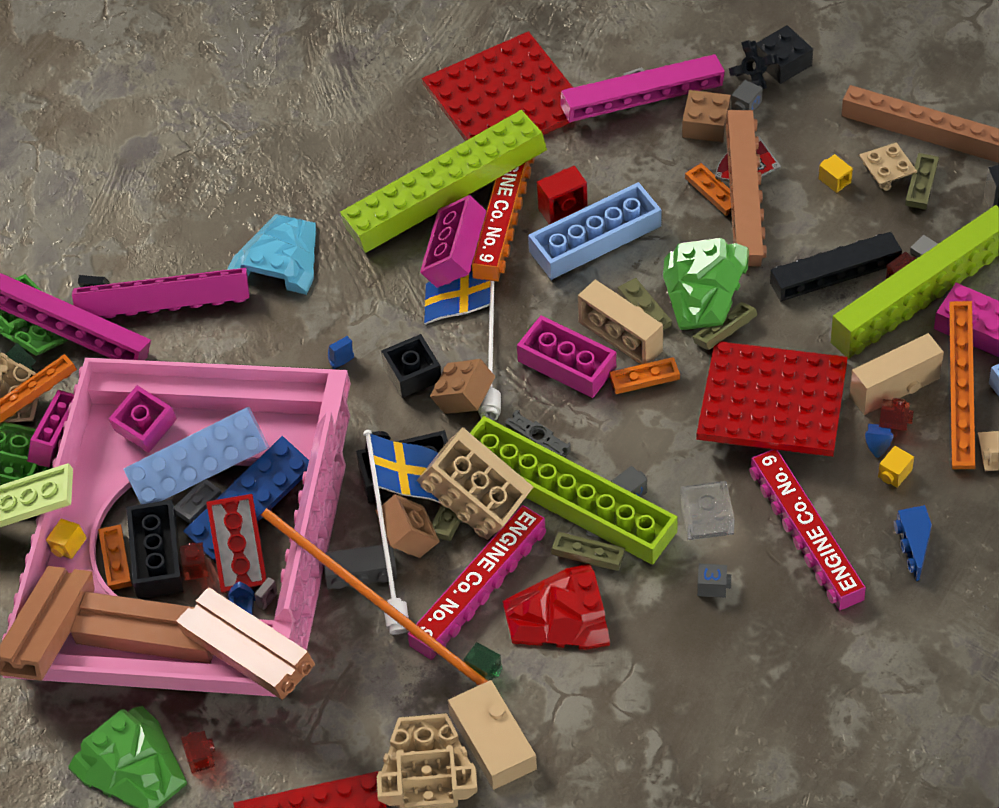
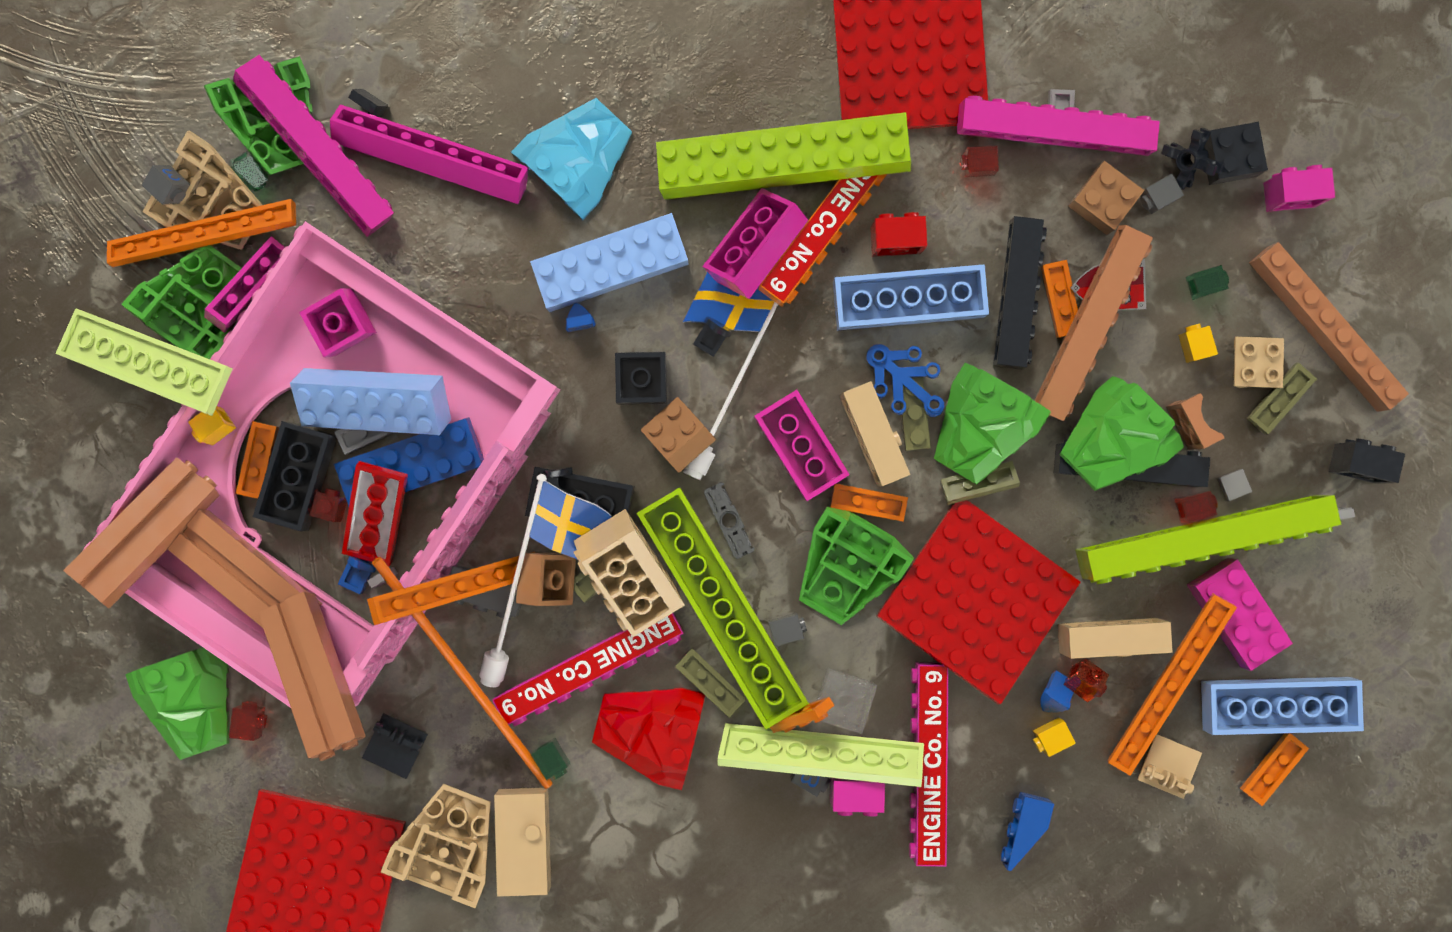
camera: 20 degrees right, 35 degrees up
none -> black hinge [362,713,428,779]
none -> orange plate [367,551,535,625]
none -> light blue brick [530,213,689,312]
none -> black tile [693,317,732,357]
none -> yellowish green plate [718,723,924,787]
none -> orange plate [770,697,834,733]
none -> bright green wedge [799,507,914,625]
none -> dark pink brick [830,777,885,816]
none -> blue plant [867,344,944,417]
none -> clear red brick [960,146,999,177]
none -> black brick [993,216,1047,370]
none -> bright green wedge [1059,376,1184,491]
none -> nougat piece [1166,393,1224,450]
none -> clear green brick [1185,265,1229,300]
none -> dark pink brick [1263,165,1335,212]

